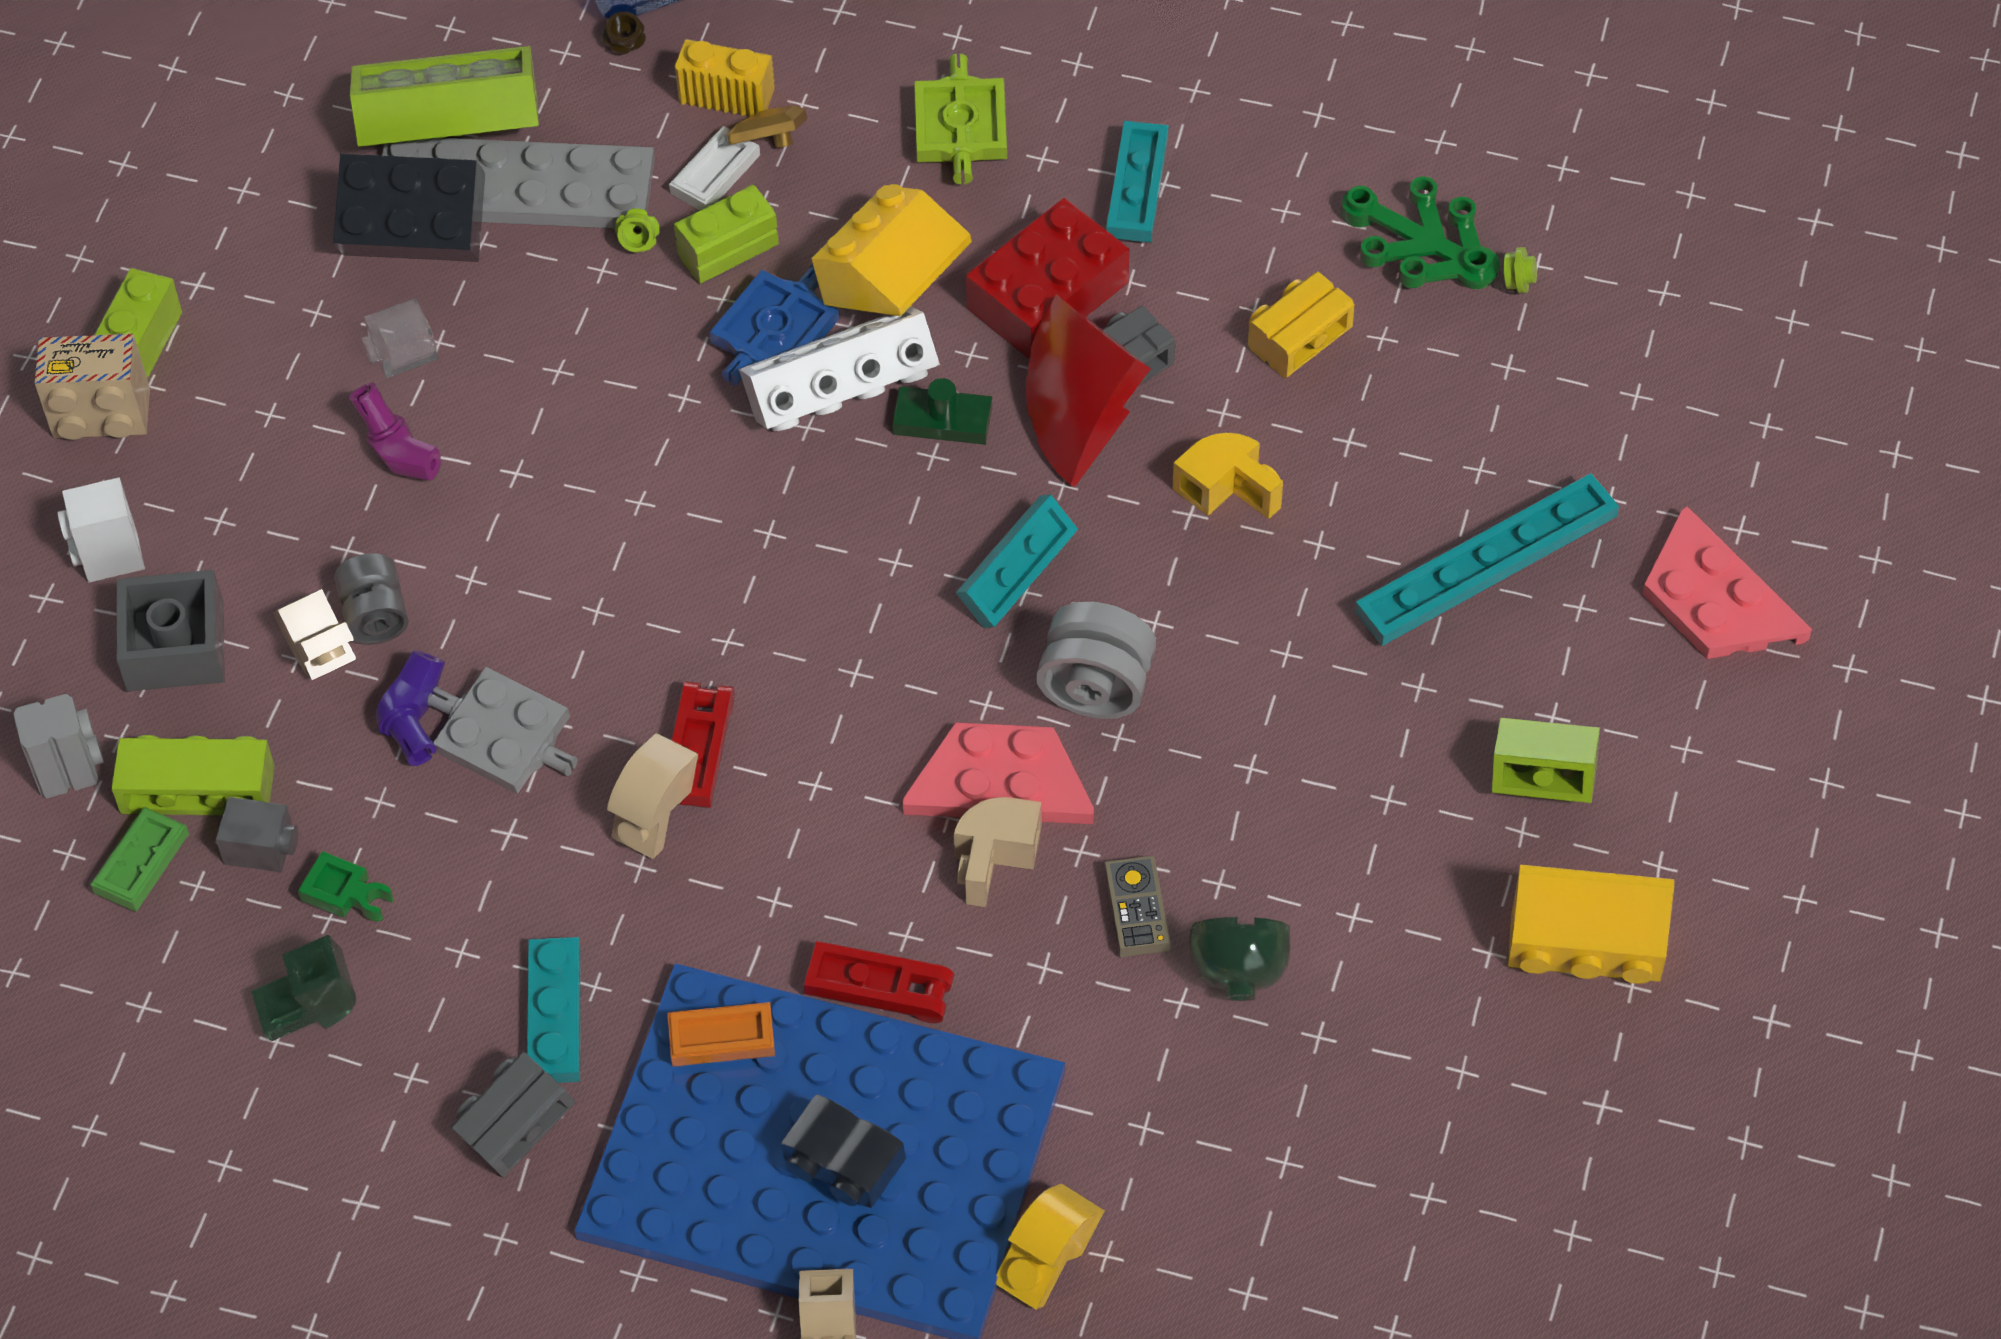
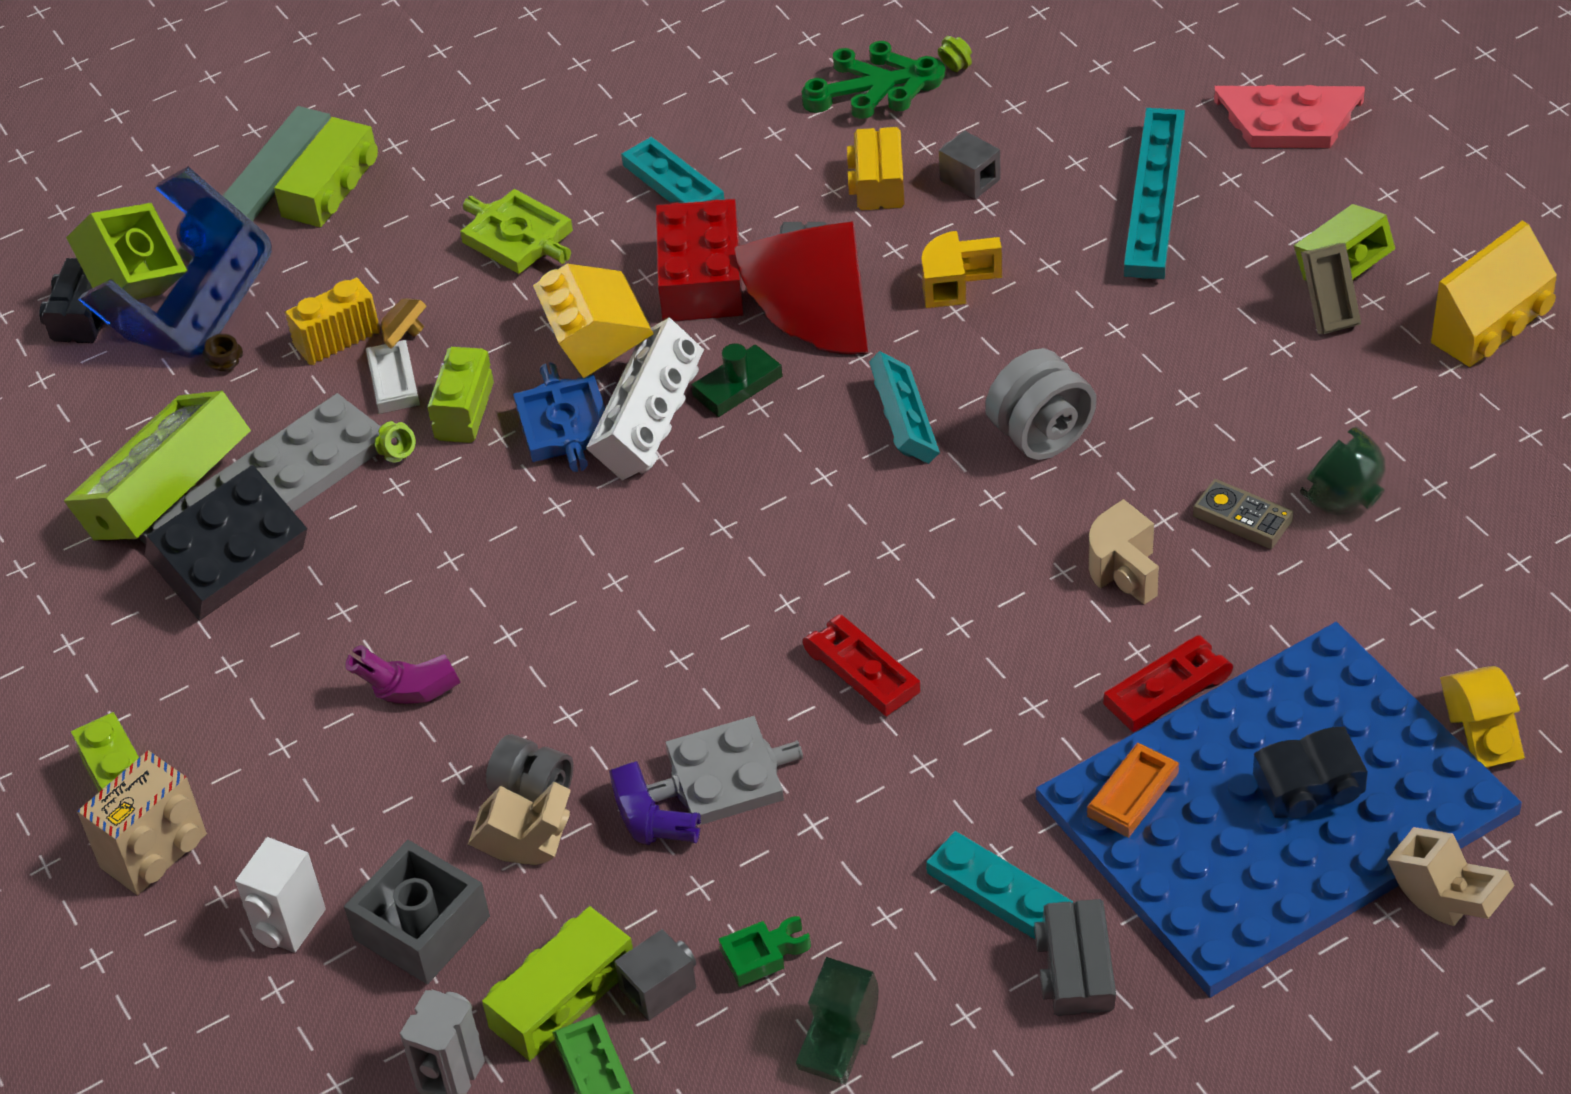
camera: 45 degrees left, 10 degrees down
clear brick [361,298,438,379] -> none
tan brick [607,733,698,859] -> none
coral wing [903,722,1094,824] -> none
none -> flat silver brick [939,130,1001,199]
none -> dark tan tile [1301,243,1361,334]

